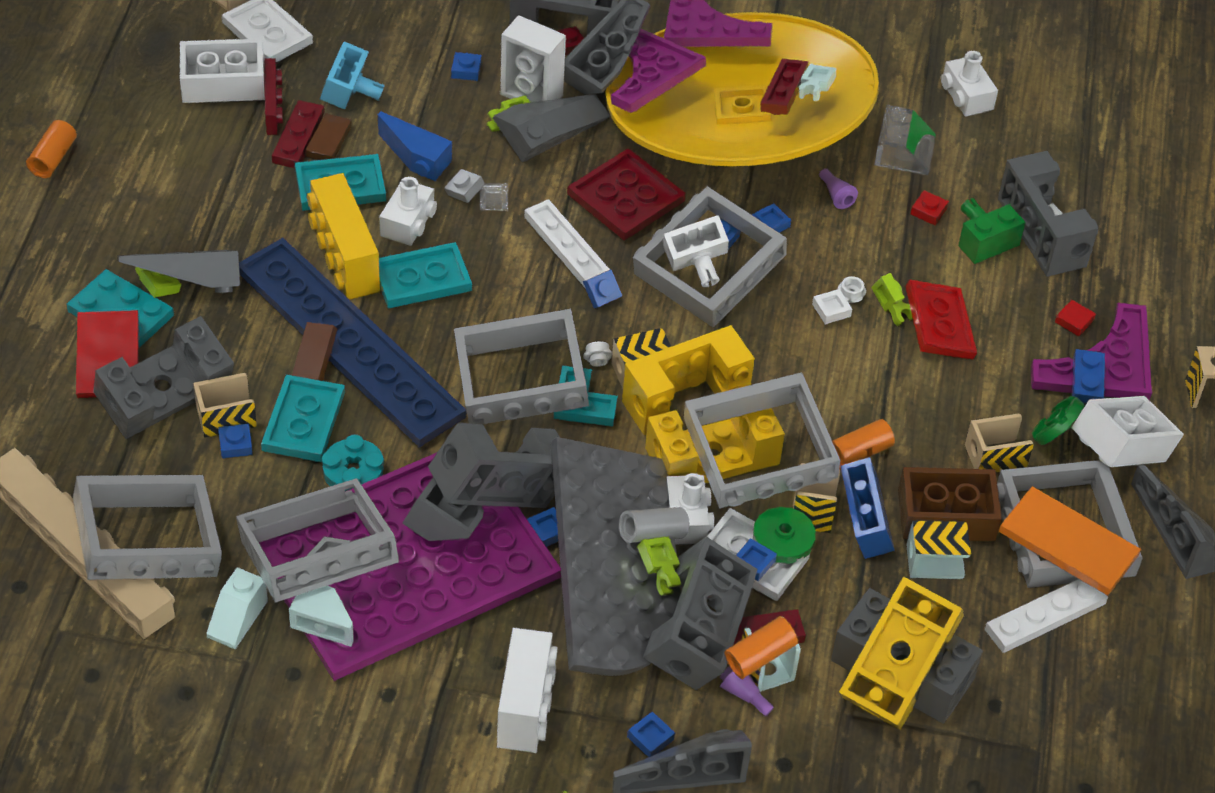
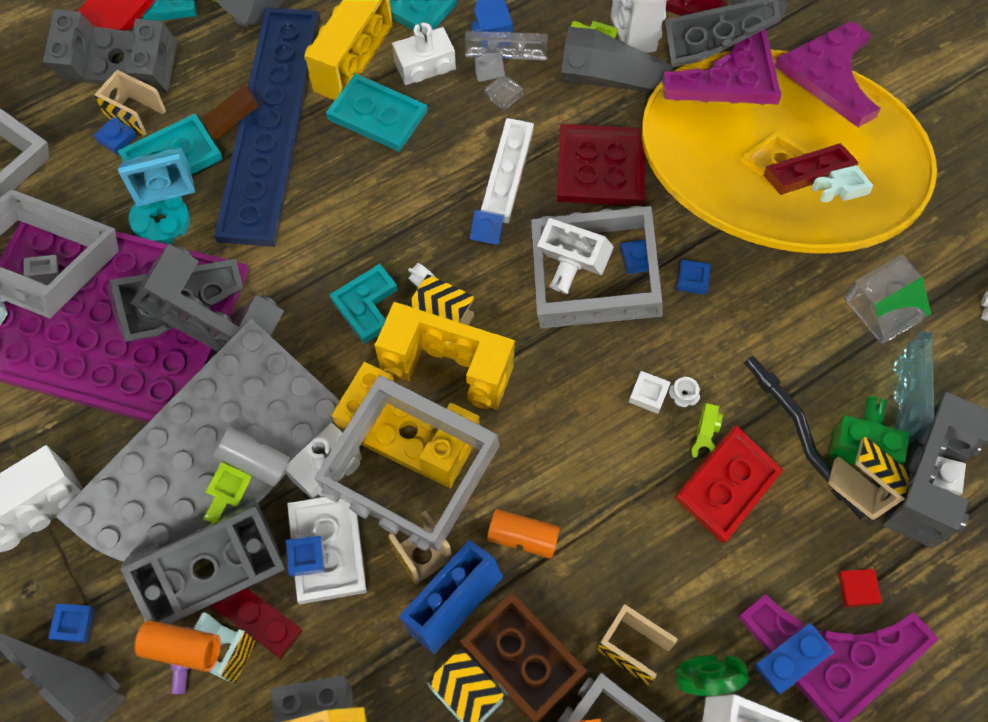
camera: 50 degrees right, 15 degrees up
light grey window [454,309,589,424] -> none
green plate [753,507,816,564] -> none
medium lavender cone [819,169,858,209] -> none
red plate [910,190,949,225] -> none
none -> medium azure slope [118,147,195,207]
none -> clear tile [465,31,548,60]
none -> black bar [744,356,867,520]
none -> tan piece [828,437,910,520]
none -> clear light blue plate [894,331,934,445]

